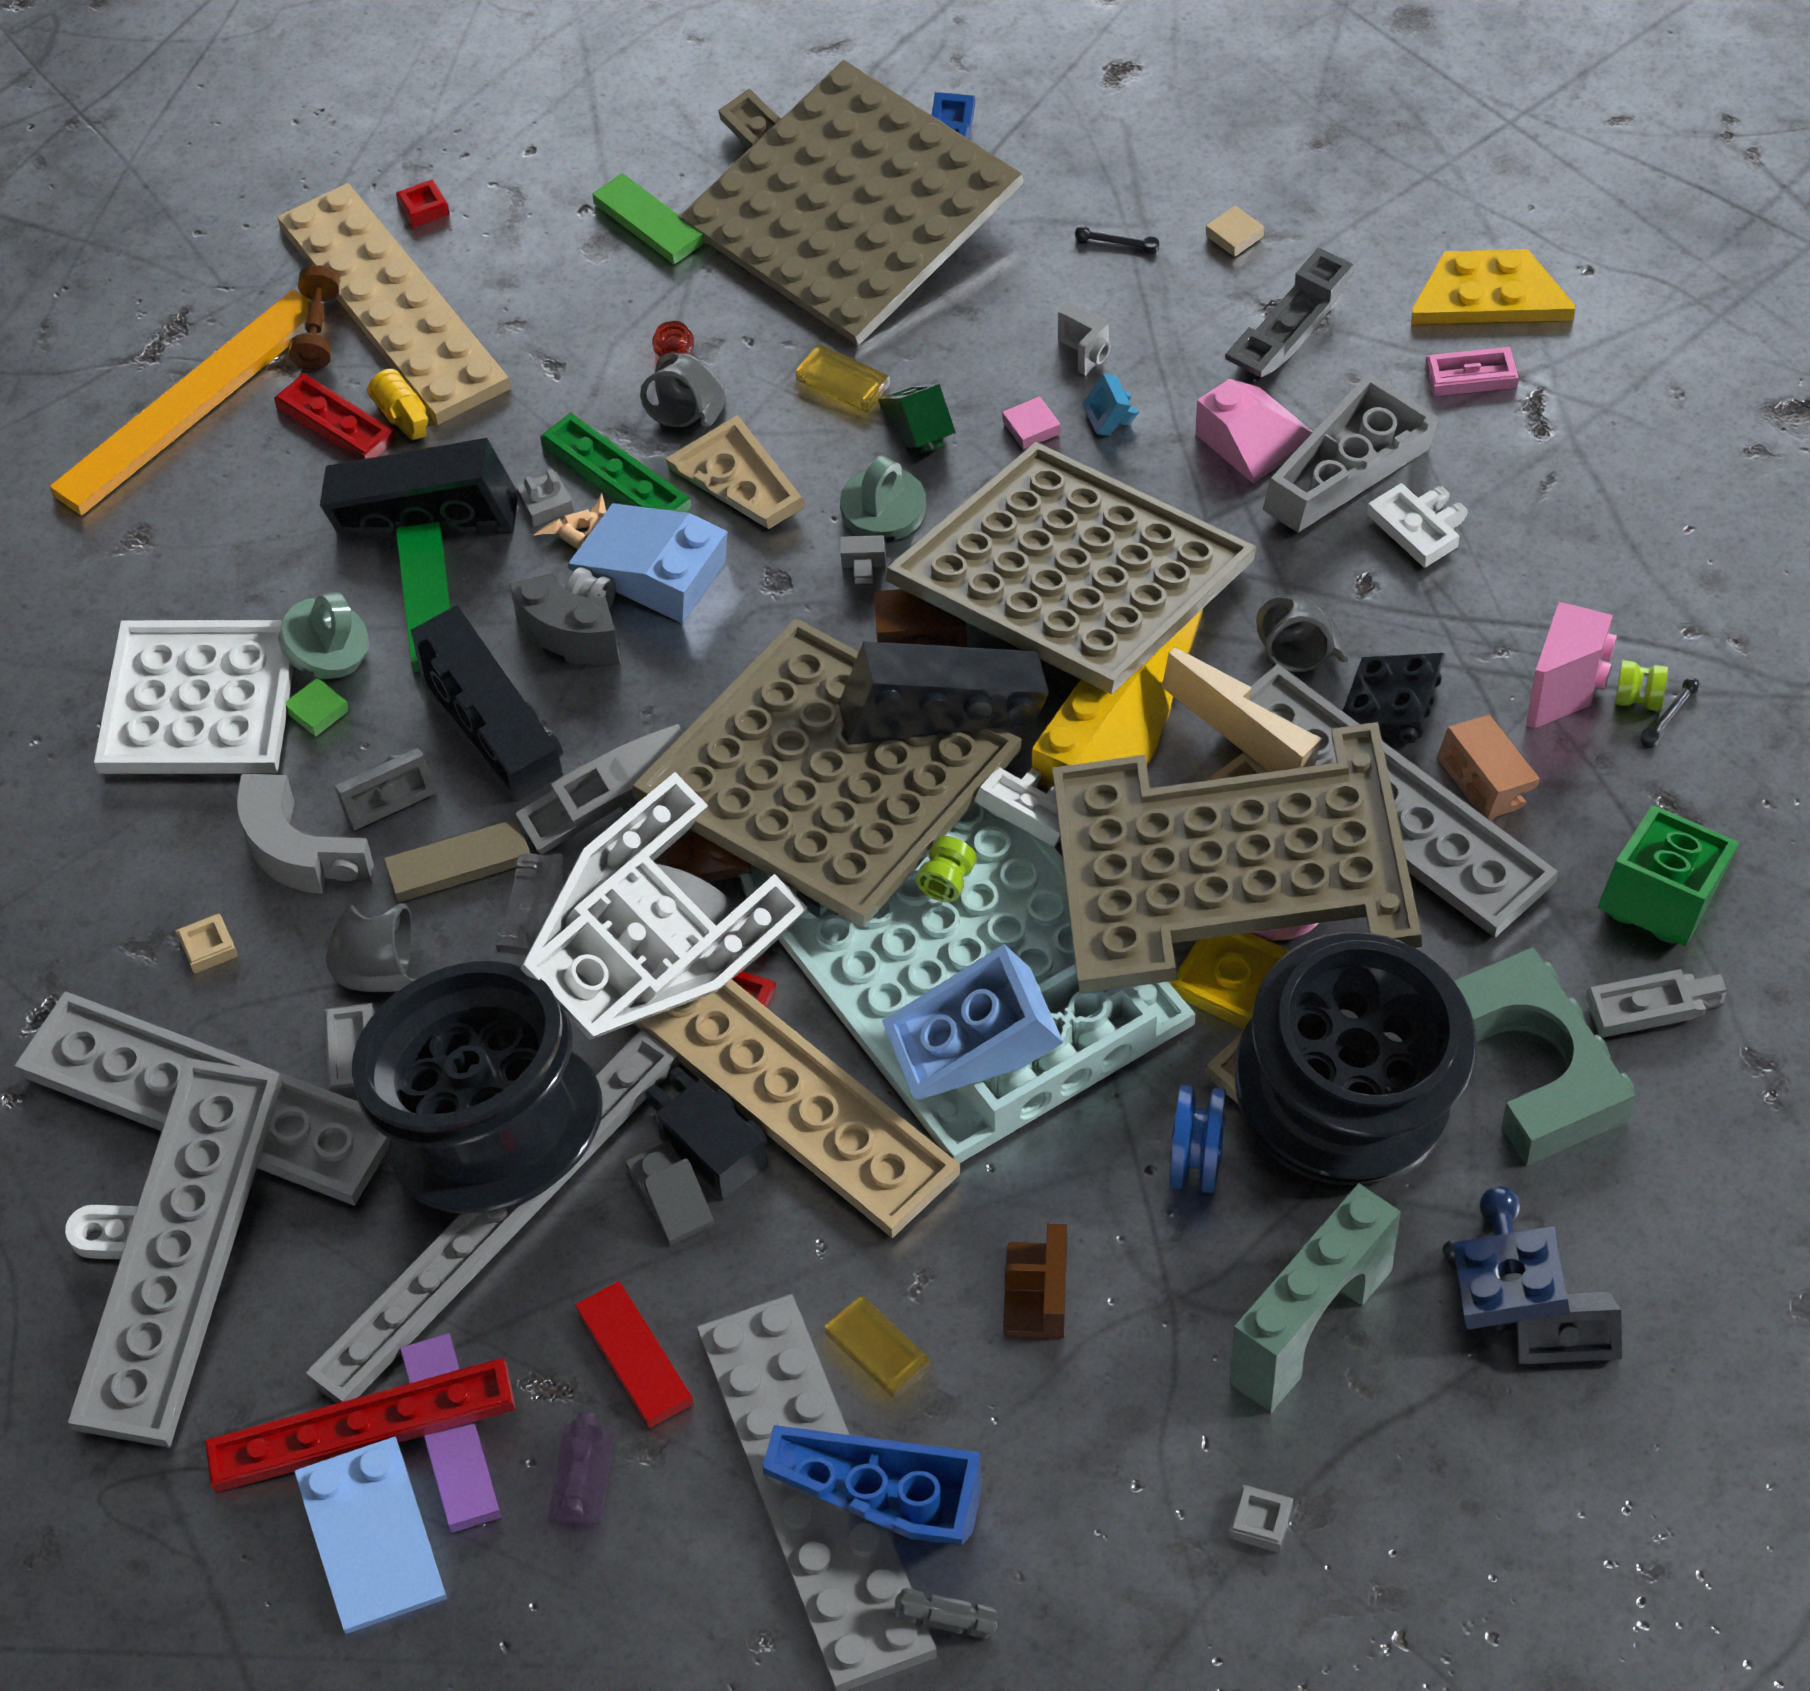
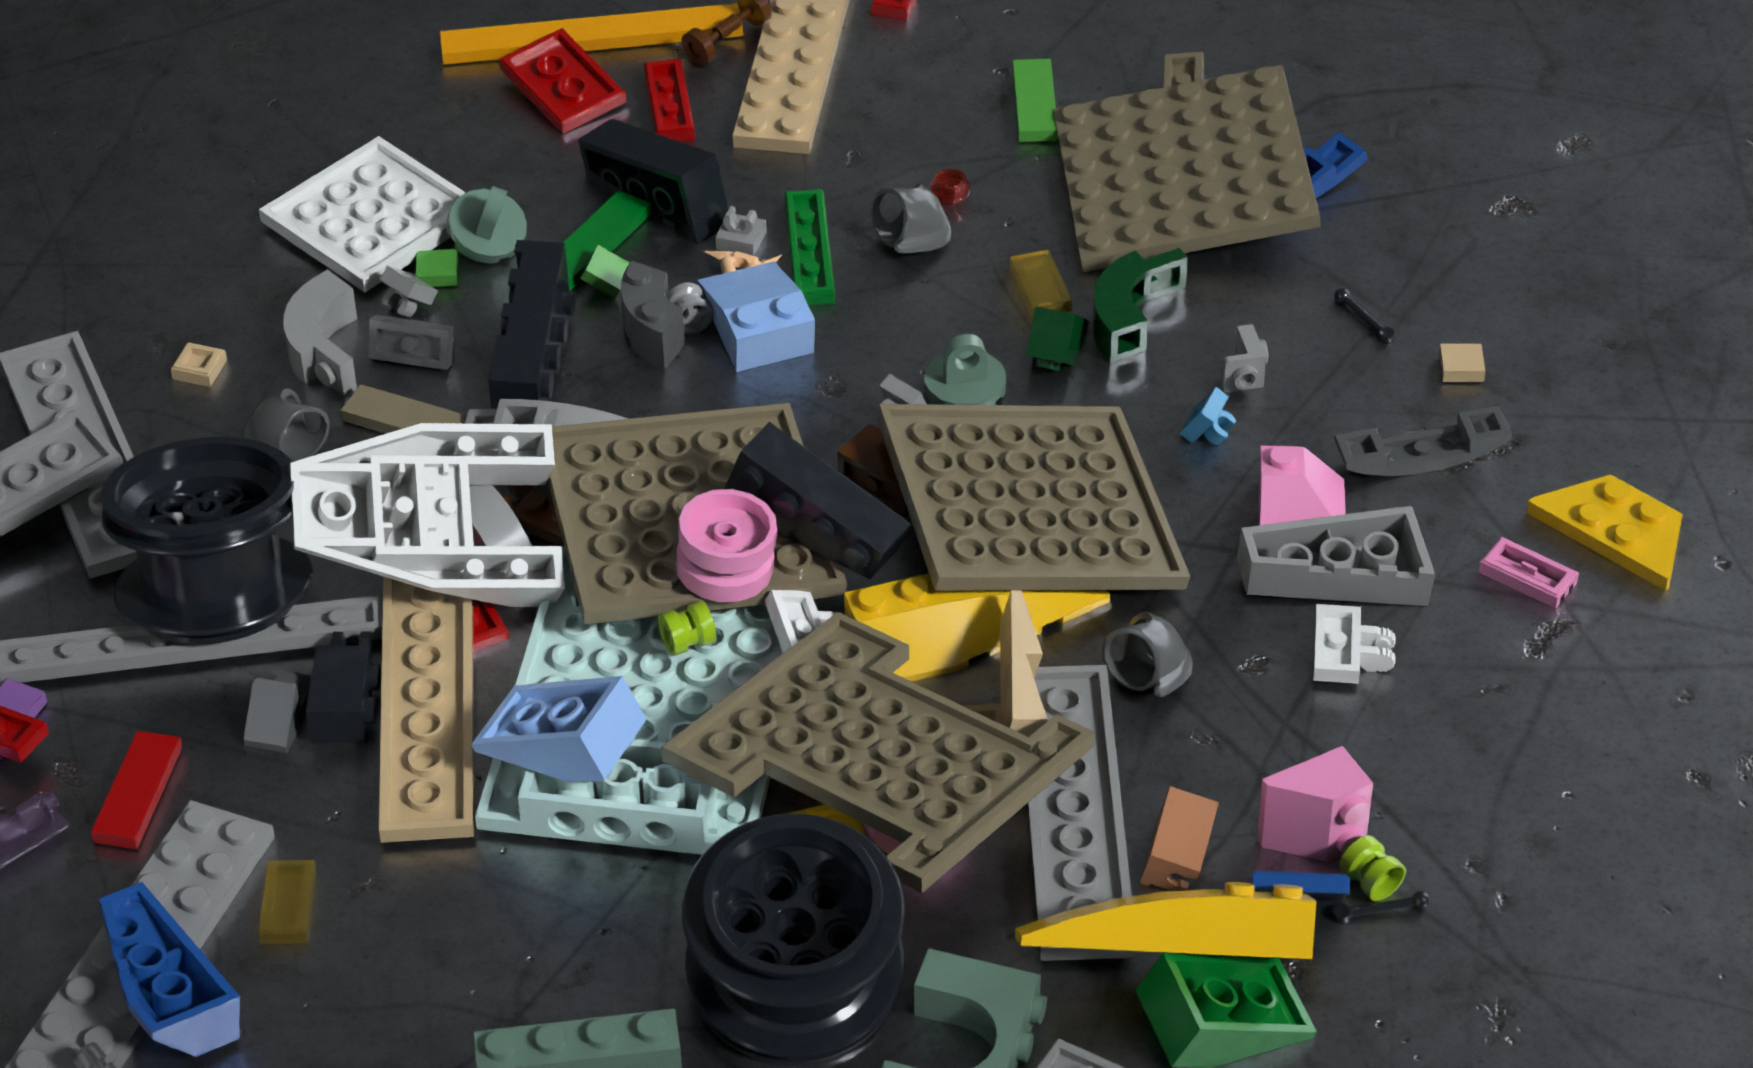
camera: 40 degrees right, 10 degrees down
yellow hinge [367,369,428,440] -> none
tan wing [665,415,805,529] -> none
bright pink tile [1002,396,1061,450] -> none
reddish brown panel [1003,1223,1067,1338] -> none
blue wheel [1169,1084,1226,1194] -> none
black hinge [1342,653,1445,743] -> none
none -> light grey tile [380,266,438,317]
none -> red tile [499,28,627,134]
none -> bright green tile [580,245,629,298]
none -> bright pink wheel [676,489,777,602]
none -> yellow wedge [1015,882,1316,959]
none -> dark green arch [1092,248,1188,363]
none -> blue tile [1248,871,1350,899]

